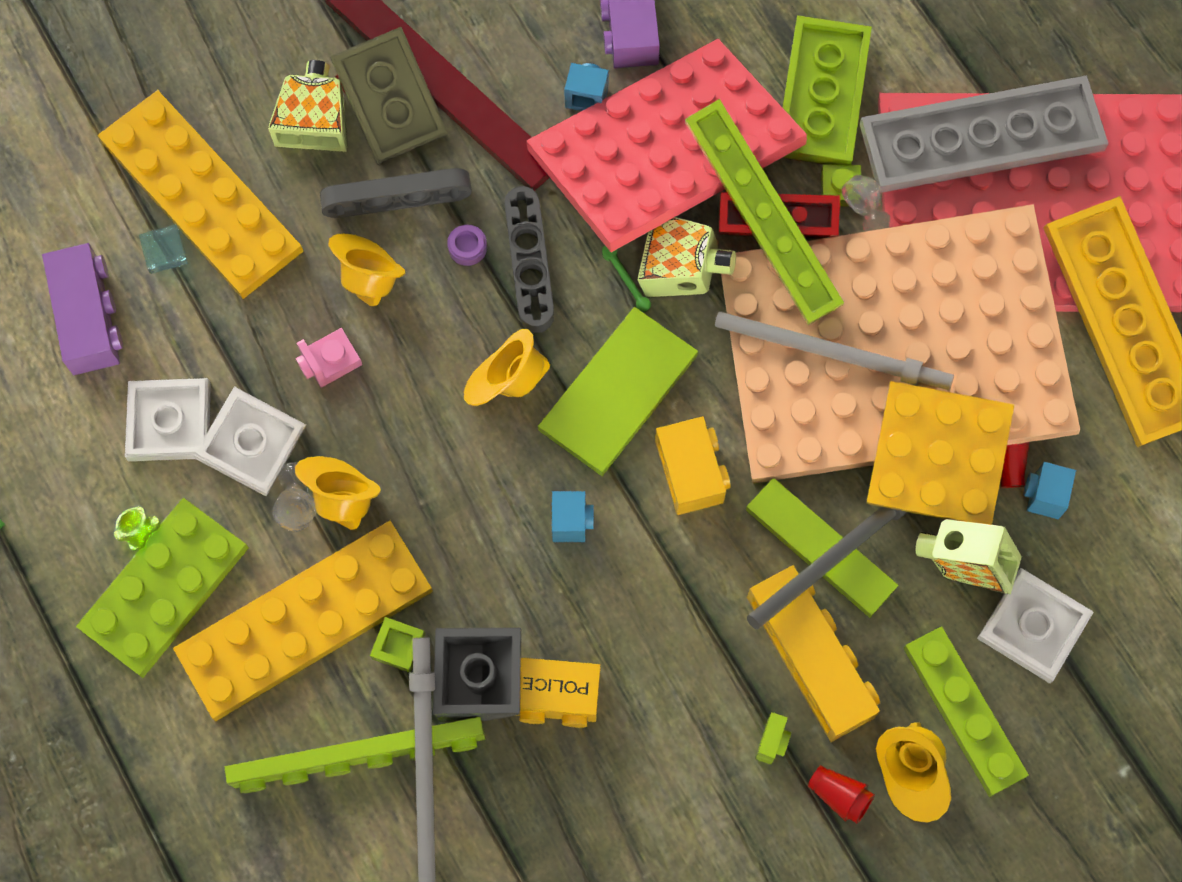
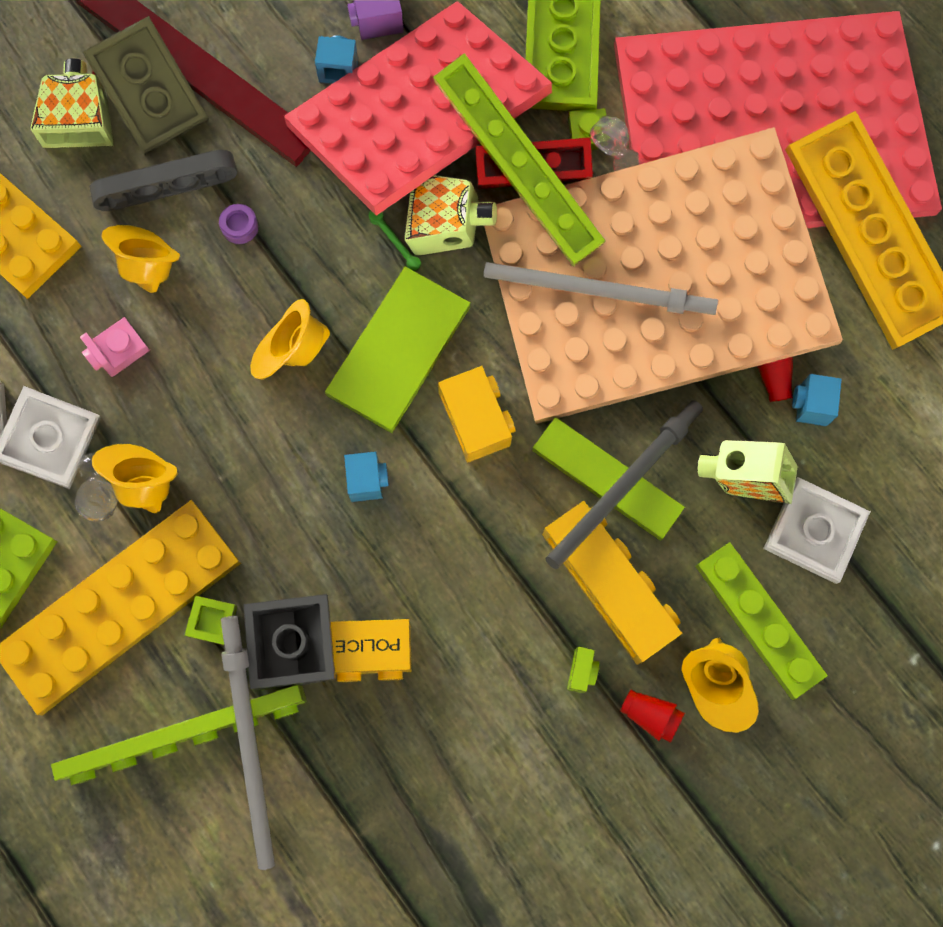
camera: 10 degrees left, 5 degrees up
dark grey beam [505,186,554,333] -> none
light grey plate [860,75,1109,193] -> none
yellow plate [866,381,1015,525] -> none

